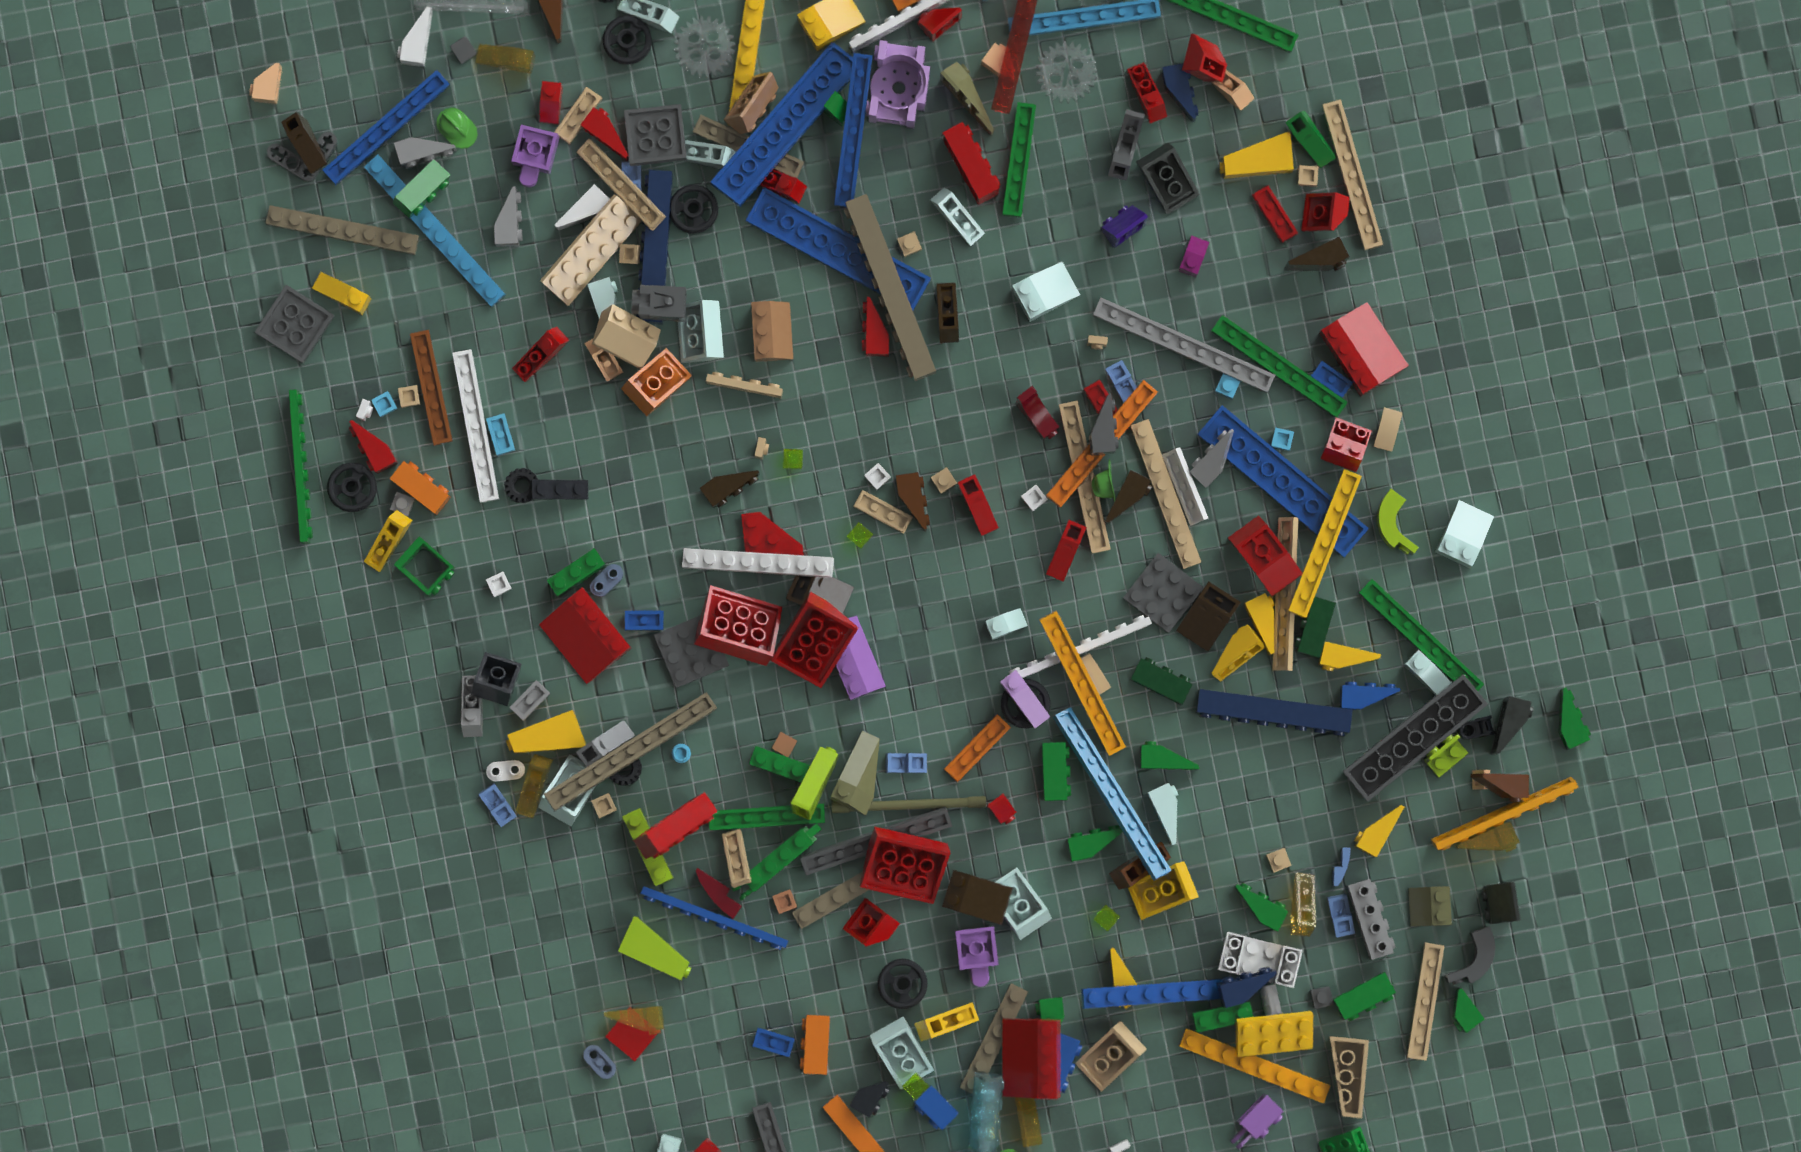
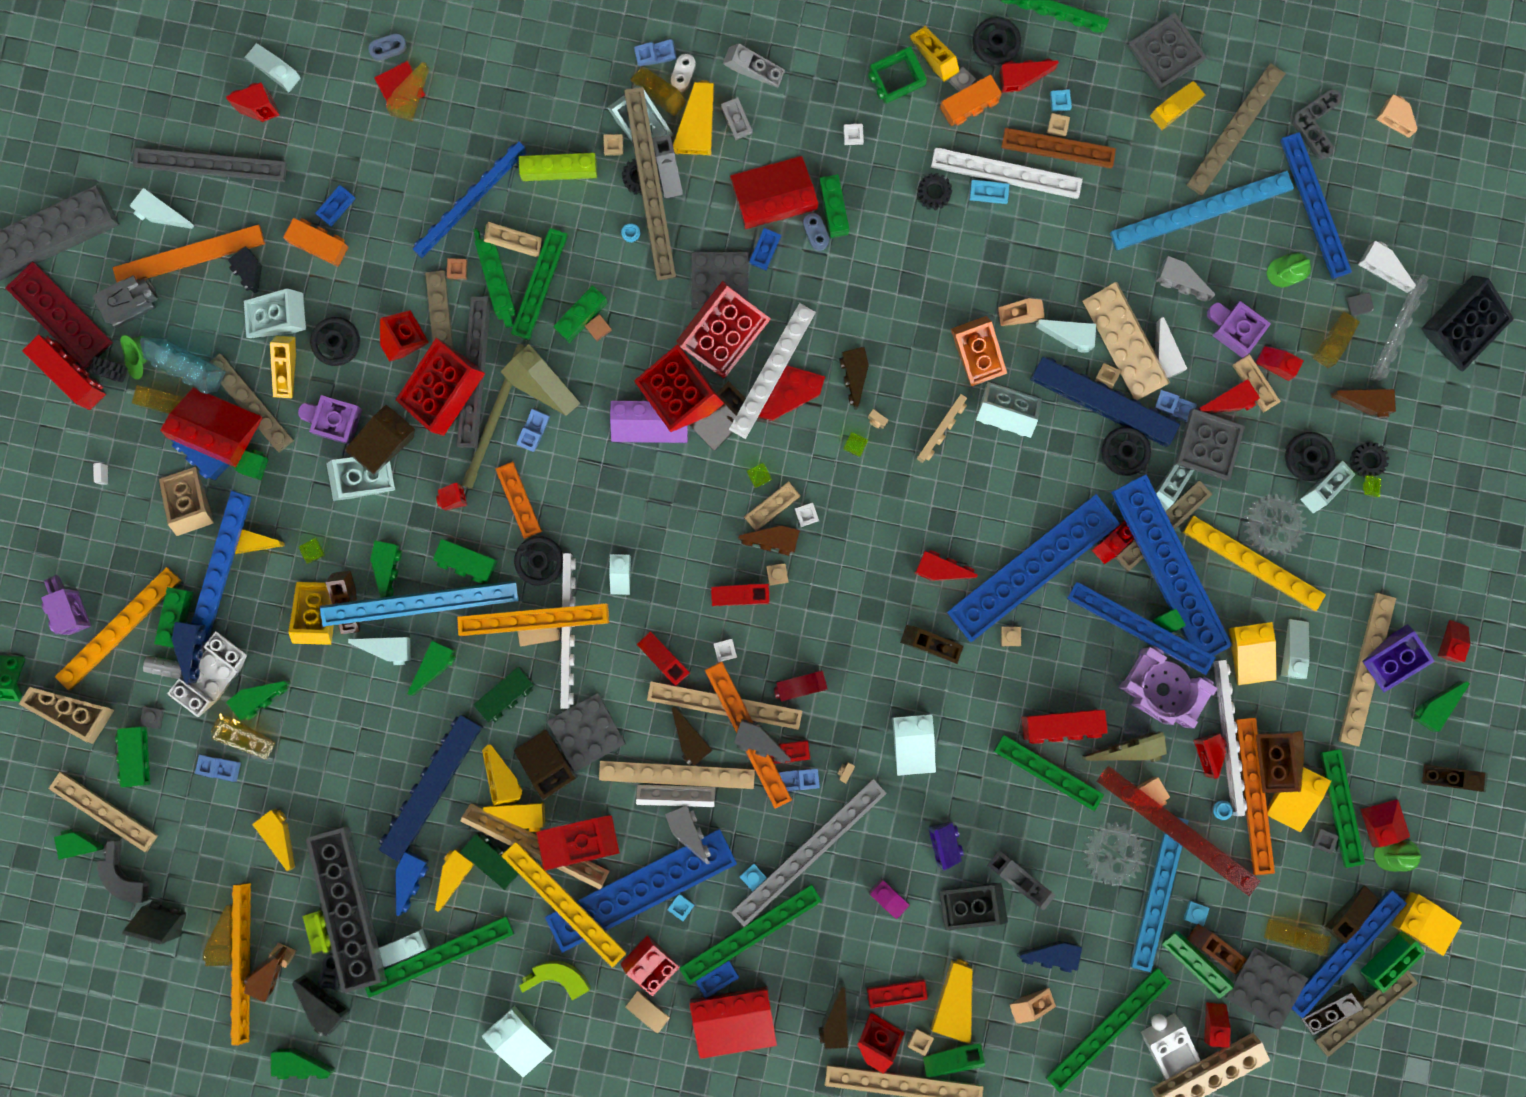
camera: 110 degrees right, 0 degrees up
dark brown slope [281,112,327,174] -> none
white plate [356,399,373,421] -> none
brick [393,159,450,219] -> none
light grey slope [394,137,457,169] -> none
black brick [471,652,522,706] -> none
red slope [512,326,569,382] -> none
black plate [530,480,588,500] -> none
tan tile [577,139,666,231] -> none
tan slope [592,304,661,369] -> none
lime slope [618,916,691,980] -> none
dark grey piece [631,285,687,322] -> none
red brick [633,792,717,859] -> none
dark red slope [696,868,742,919] -> none
medium nougat slope [724,72,778,134] -> none
medium nougat slope [751,301,793,362] -> none
lime slope [791,746,838,820] -> none
dark tan brick [843,194,936,381] -> none
clear neon green plate [902,1072,929,1100] -> none
blue brick [914,1085,959,1130] -> none
light aqua slope [930,187,985,246] -> none
lavender slope [1000,670,1050,728] -> none
bright green piece [1092,459,1115,502] -> none
red slope [1127,62,1167,124] -> none
red slope [1182,34,1227,83] -> none
yellow plate [1236,1011,1313,1057] -> none
tan plate [1266,848,1292,873] -> none
medium blue slope [1332,848,1351,886] -> none
light grey brick [1346,879,1395,960] -> none
olive slope [1408,886,1452,927] -> none

